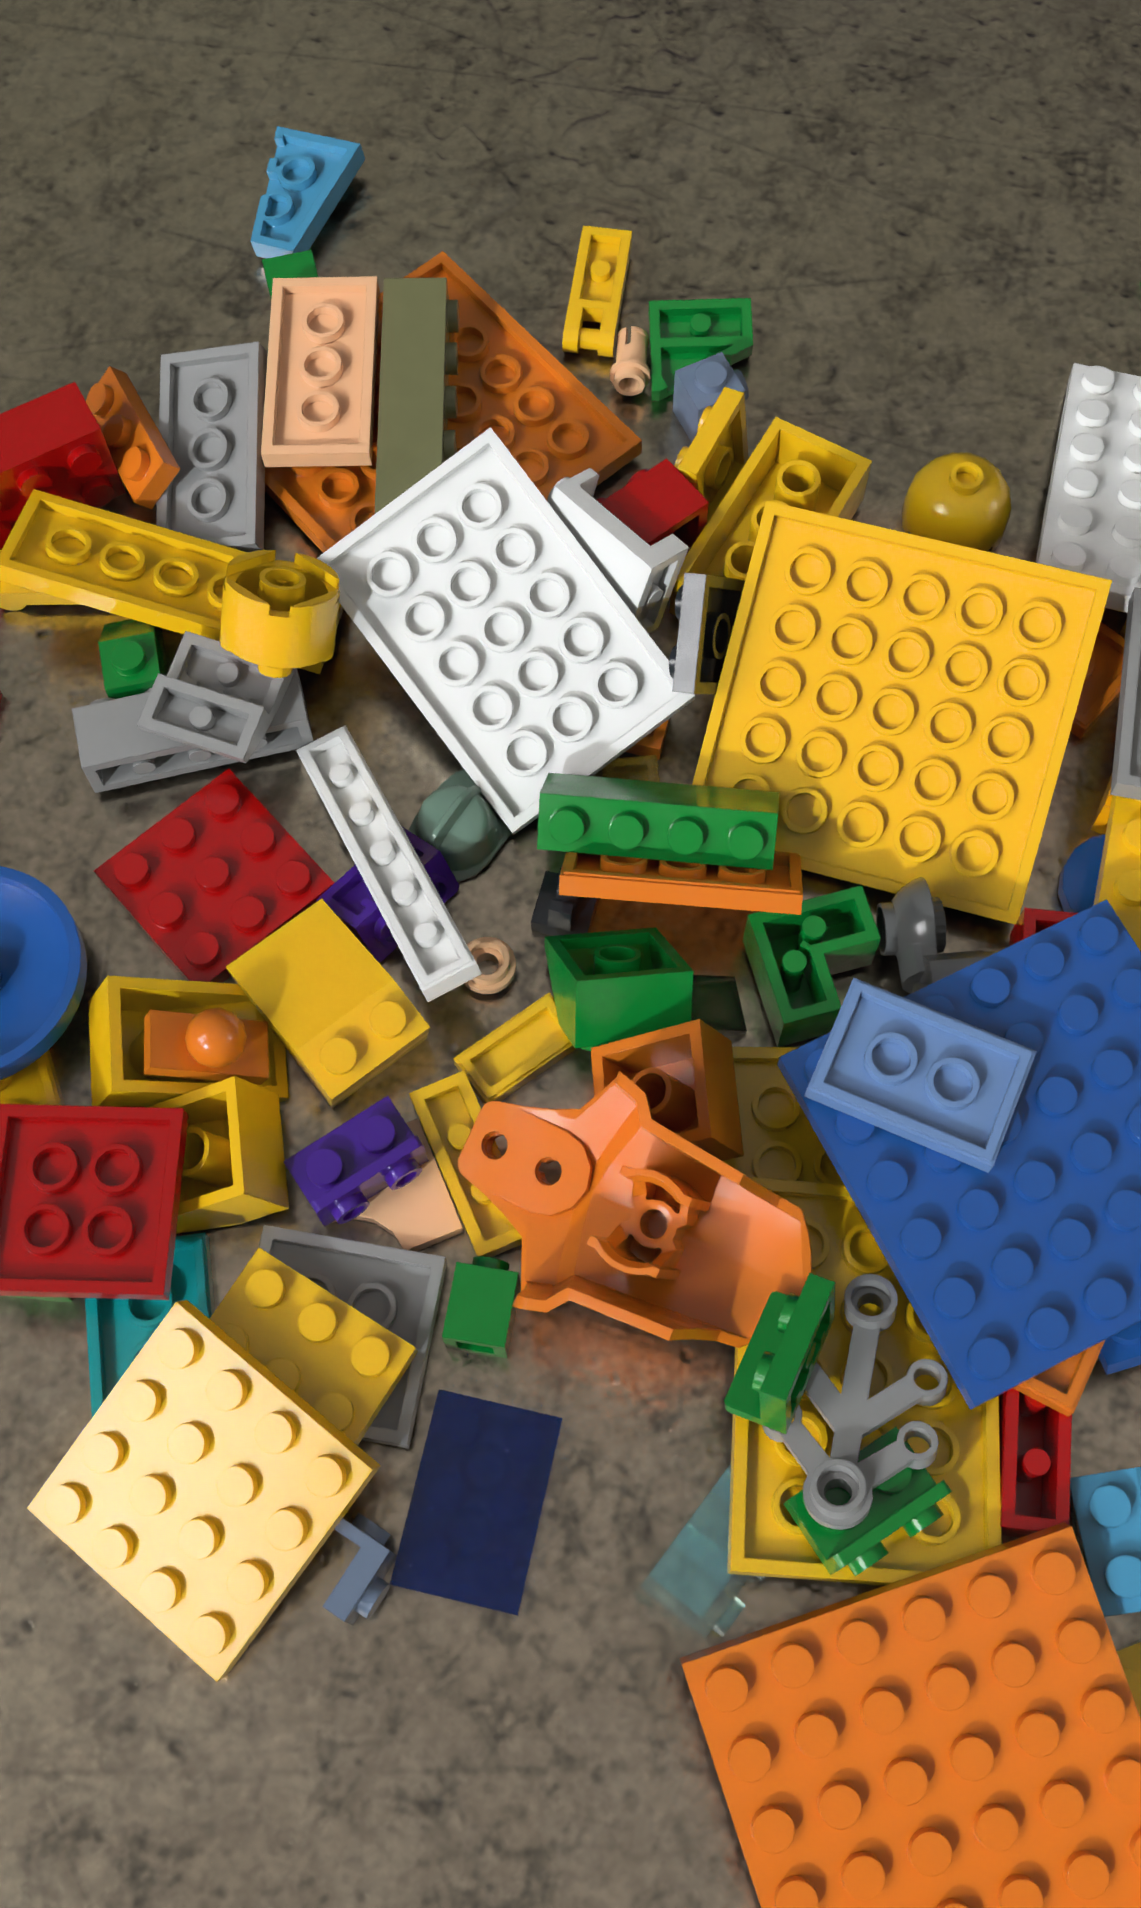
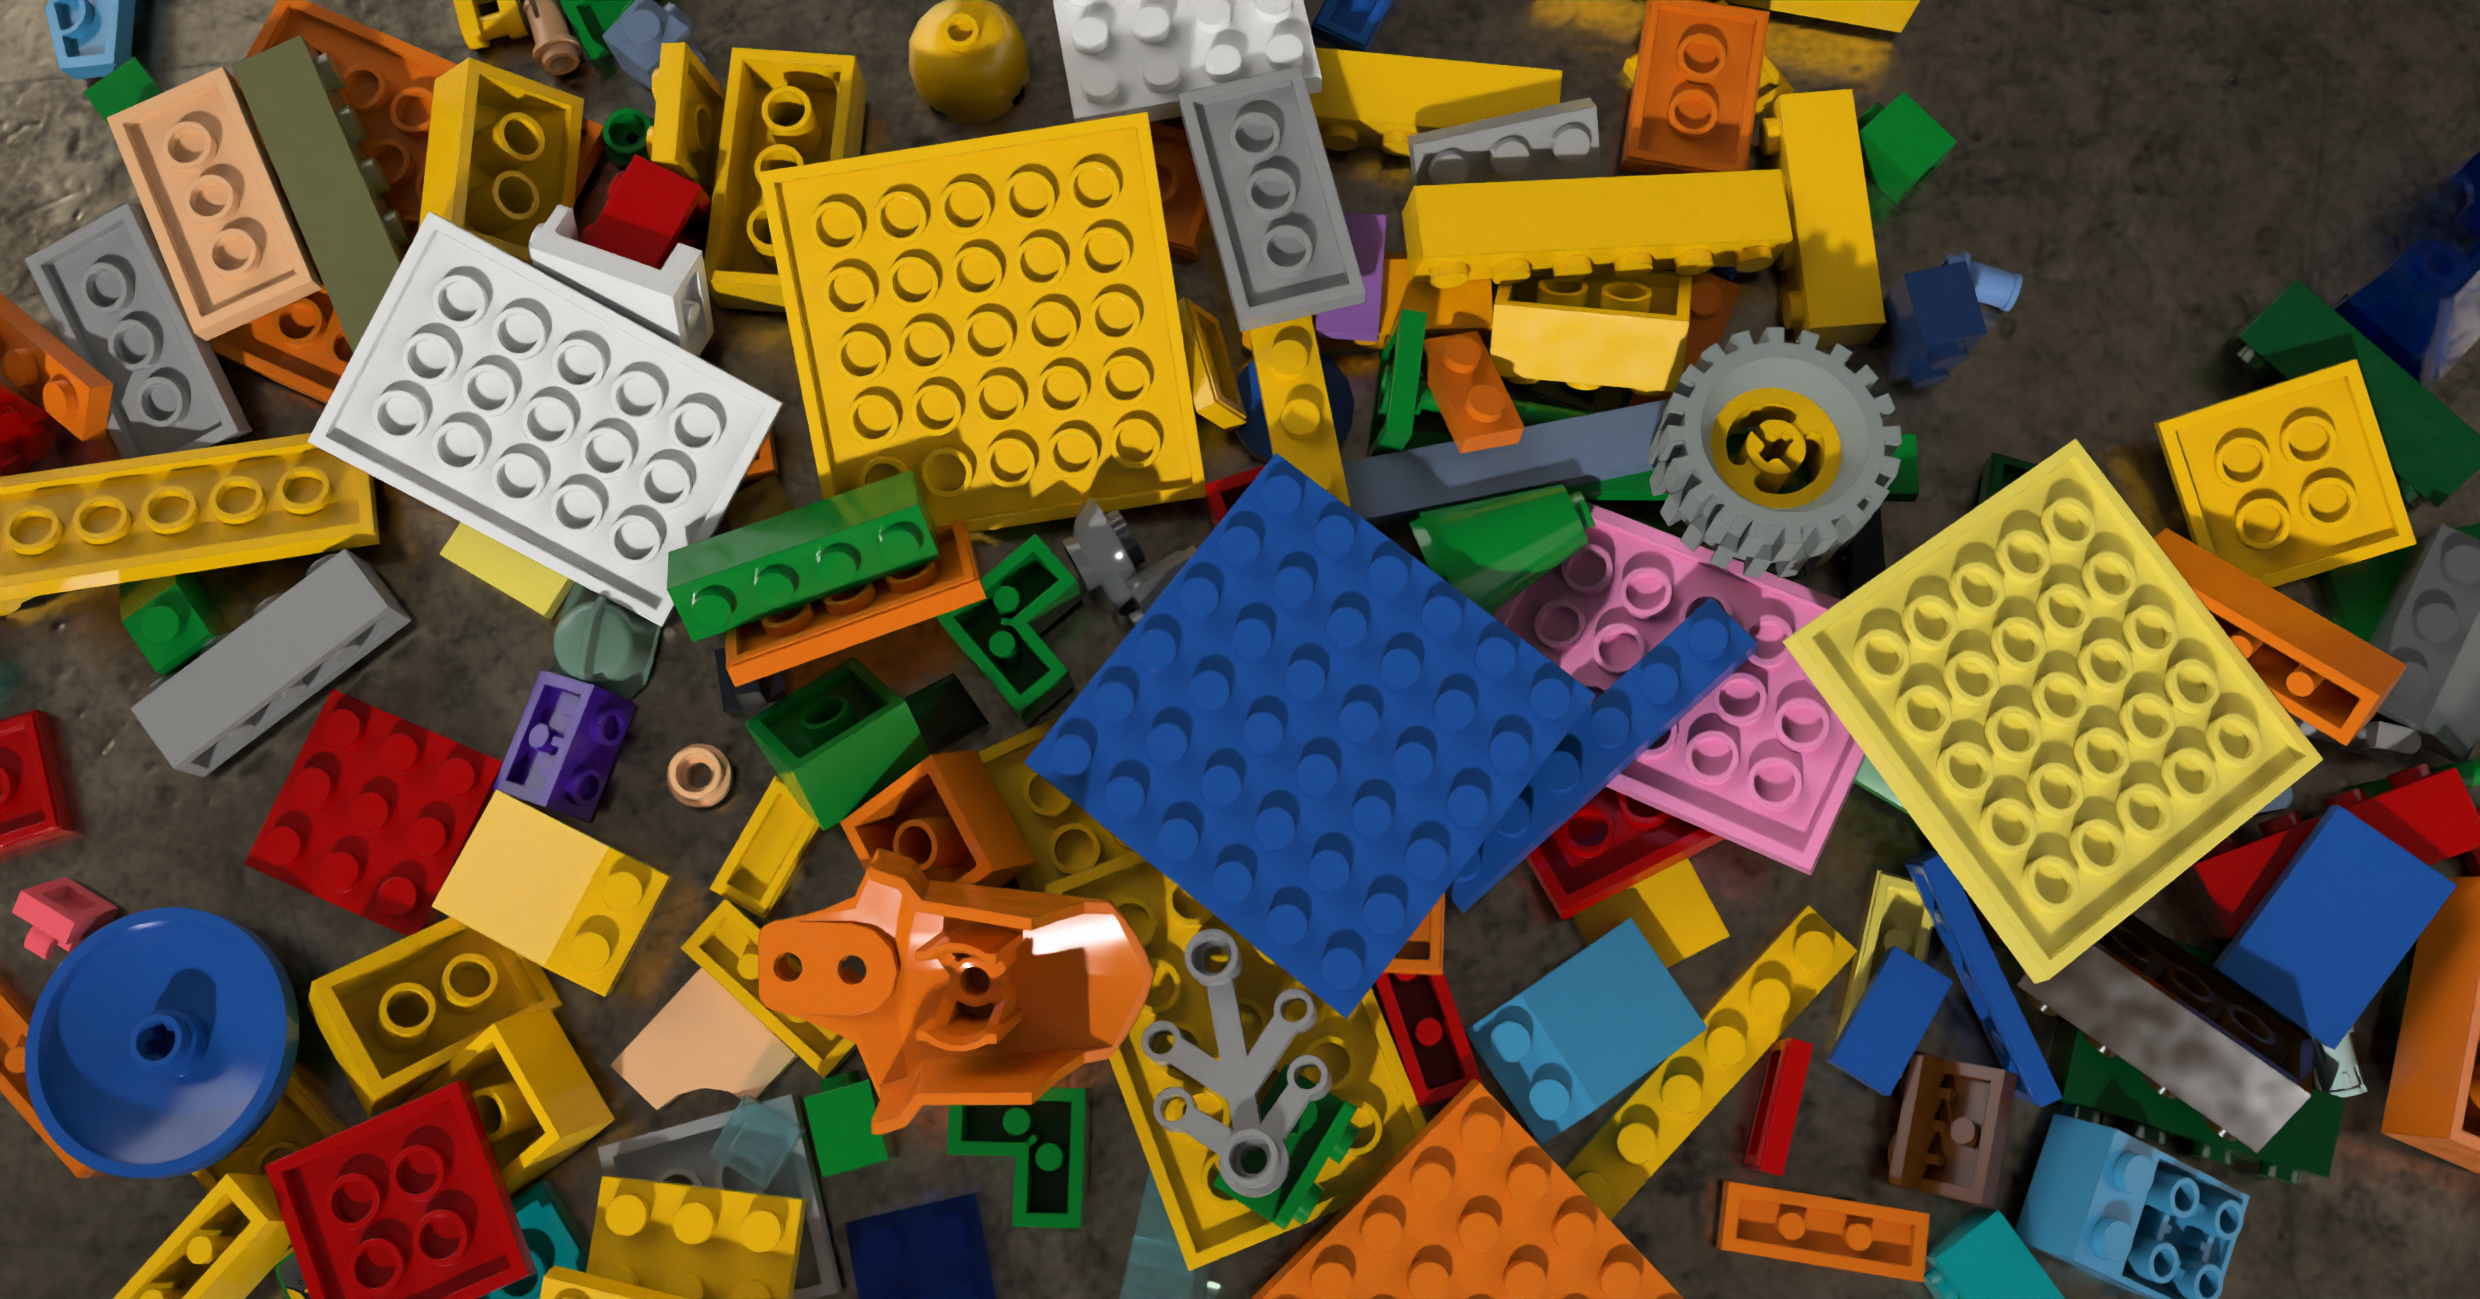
camera: 25 degrees left, 10 degrees up
light grey slope [137,631,294,763] -> none
orange tile [144,1007,269,1085] -> none
yellow brick [220,550,340,678] -> none
dark purple bracket [283,1096,429,1227] -> none
white tile [296,725,482,1002] -> none
plate [669,573,745,694] -> none
green bracket [724,1273,835,1435] -> none
medium blue tile [804,978,1037,1173] -> none
none -> yellow slope [419,58,584,267]
none -> light yellow tile [440,522,575,620]
none -> green plate [603,108,655,167]
none -> clear light blue tile [708,1095,806,1189]
none -> green brick [947,1087,1091,1228]
none -> yellow tile [1177,297,1247,432]

